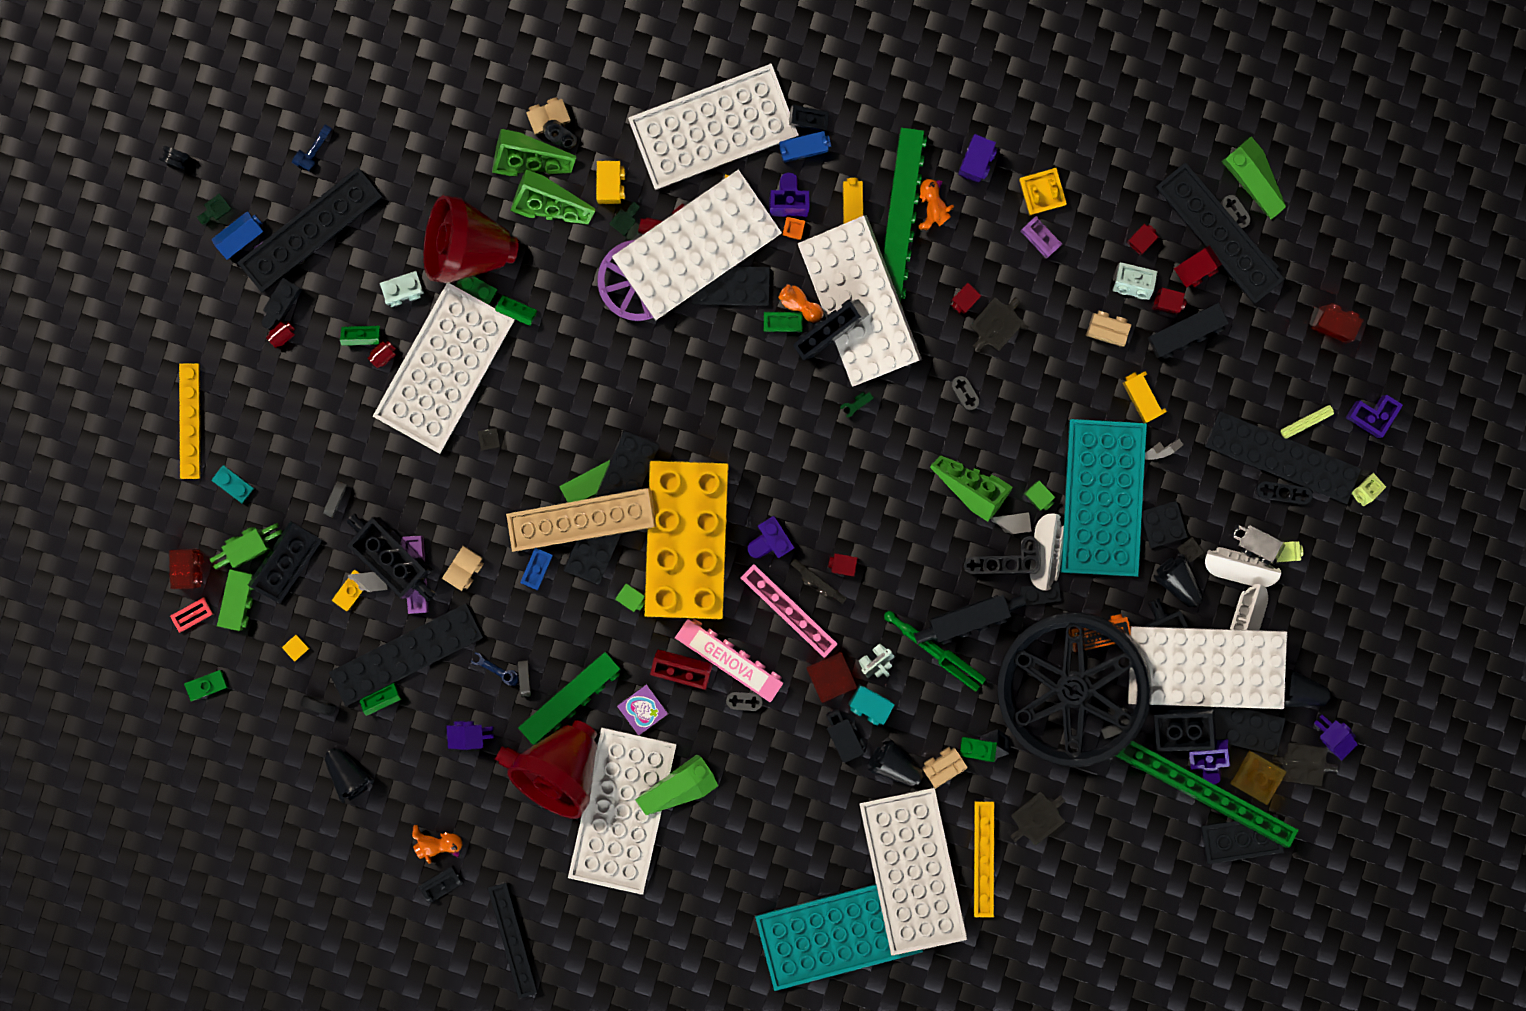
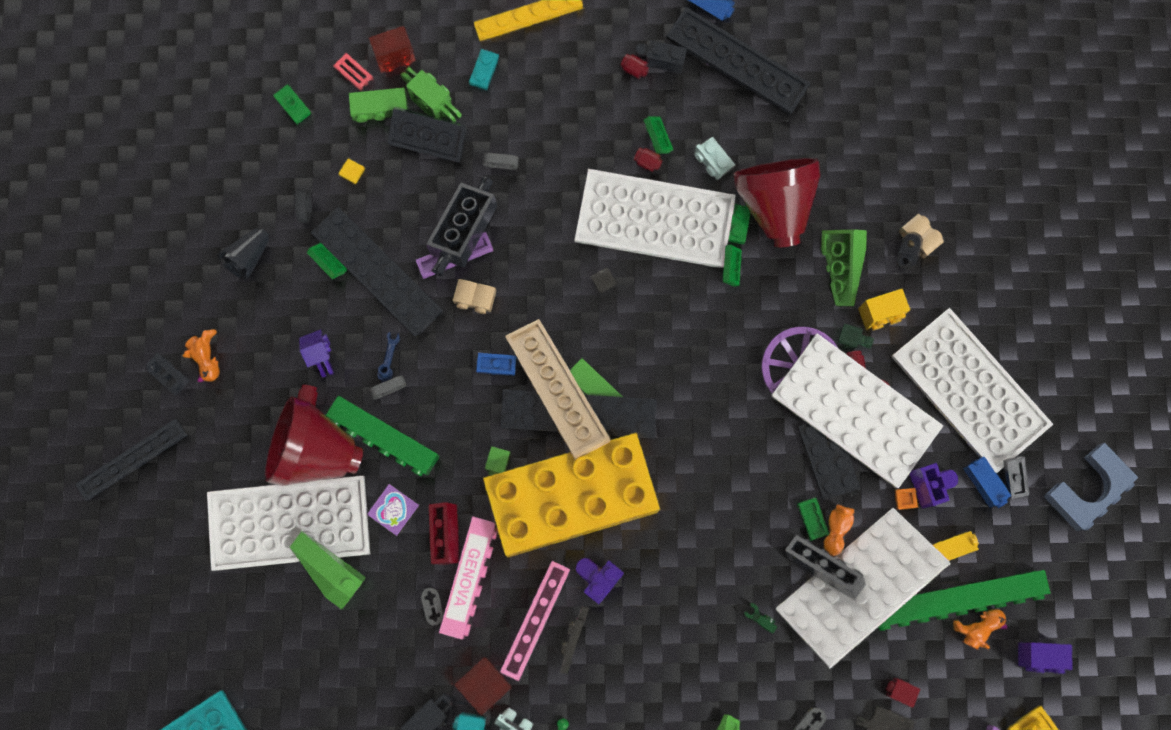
camera: 65 degrees right, 10 degrees down
dark blue brick [292,124,332,171] -> none
yellow plate [332,569,363,612] -> none
light grey slope [348,572,387,592] -> none
bright green wedge [492,129,576,176] -> none
dark red brick [828,553,857,576] -> none
none -> sand blue arch [1043,443,1138,531]

